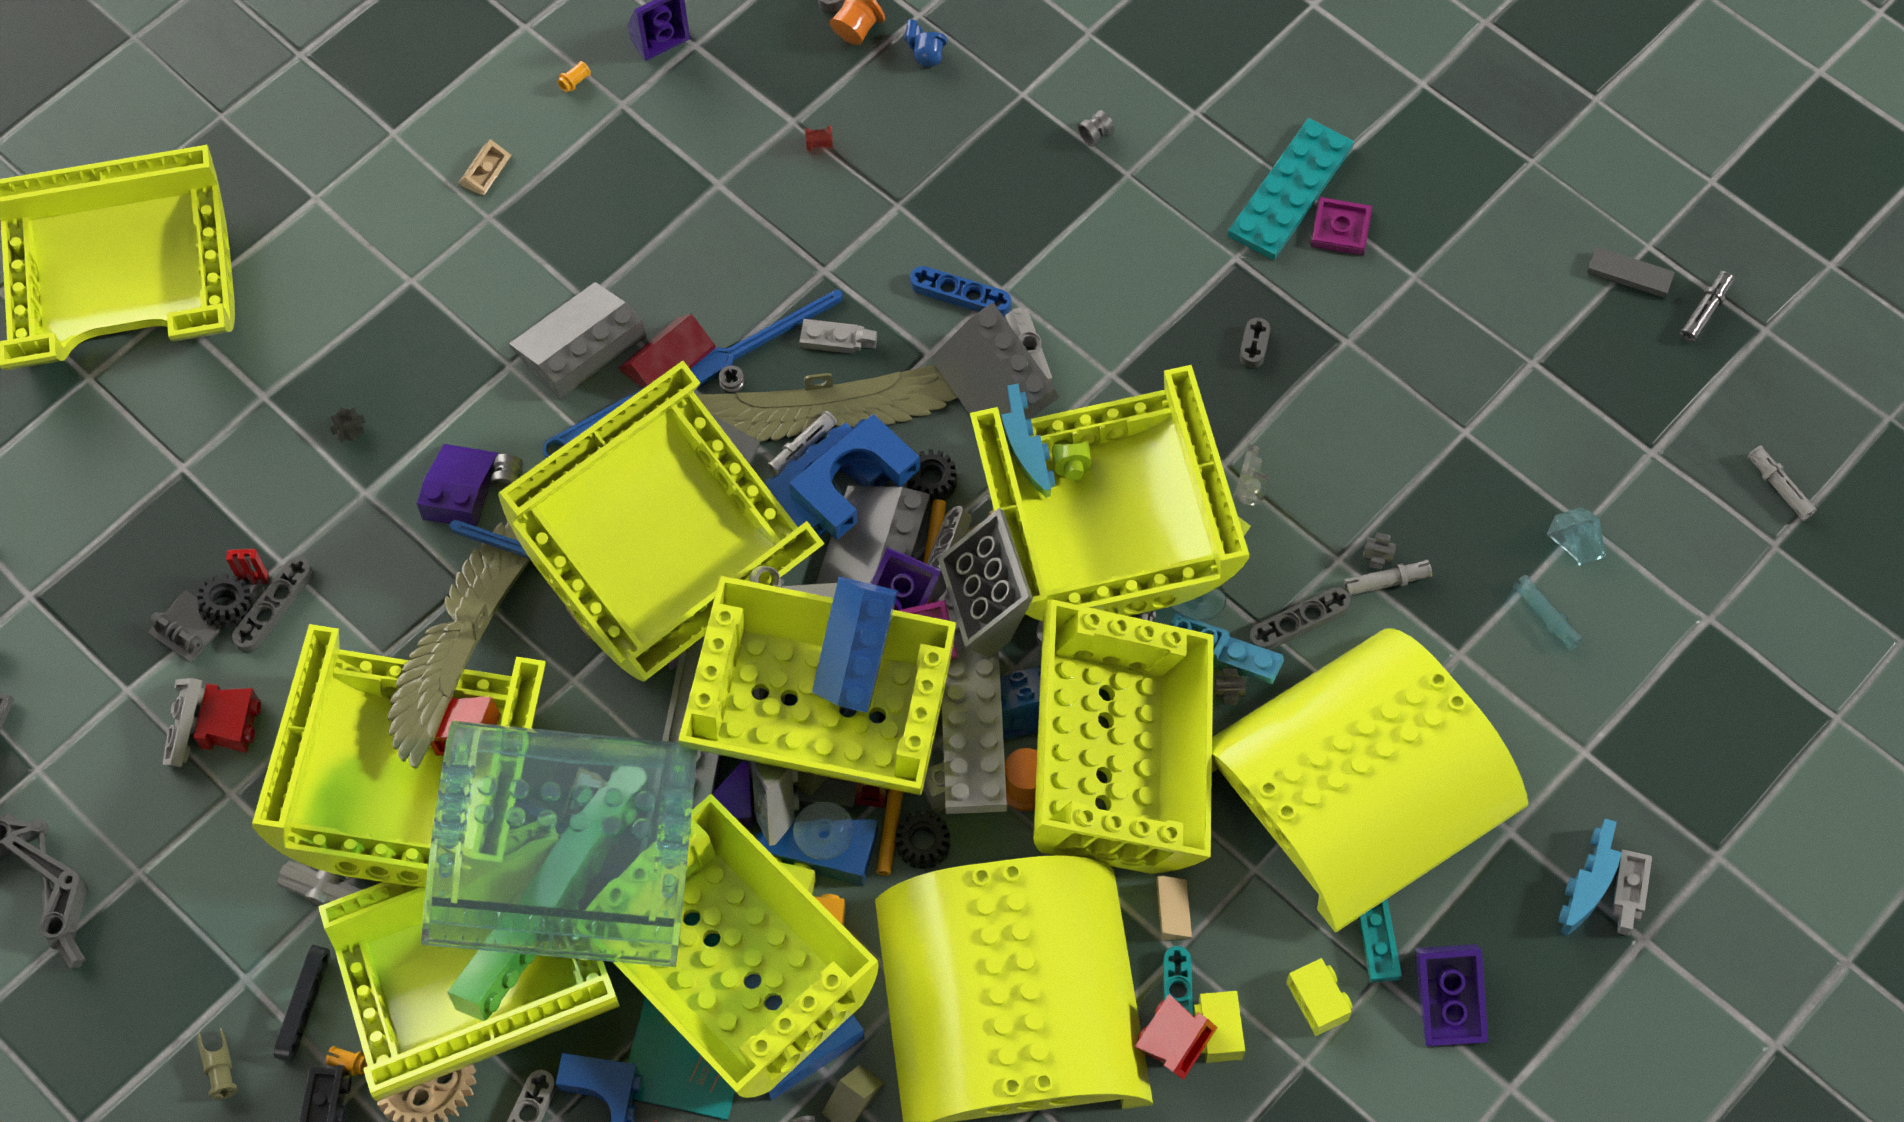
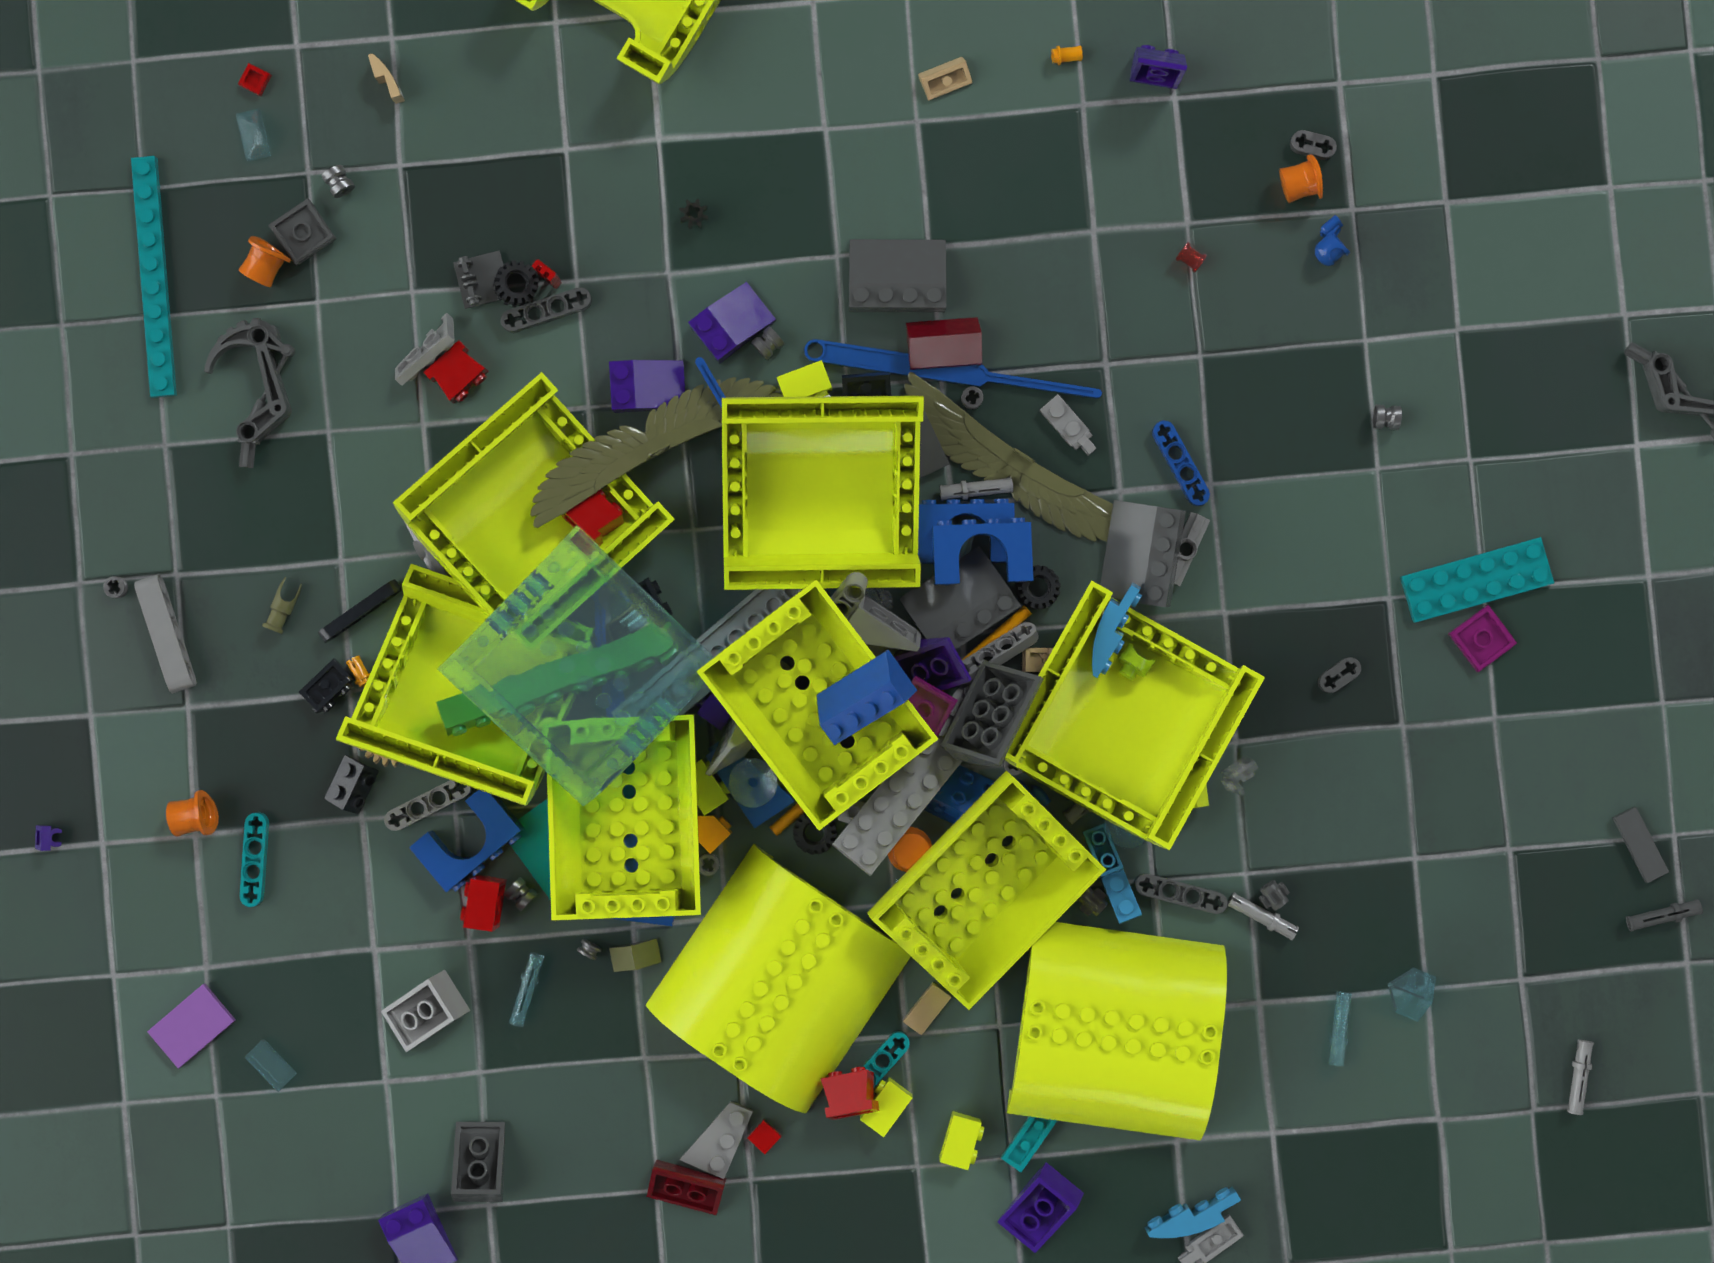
camera: 40 degrees right, 25 degrees up
none -> dark purple slope [609,360,685,413]

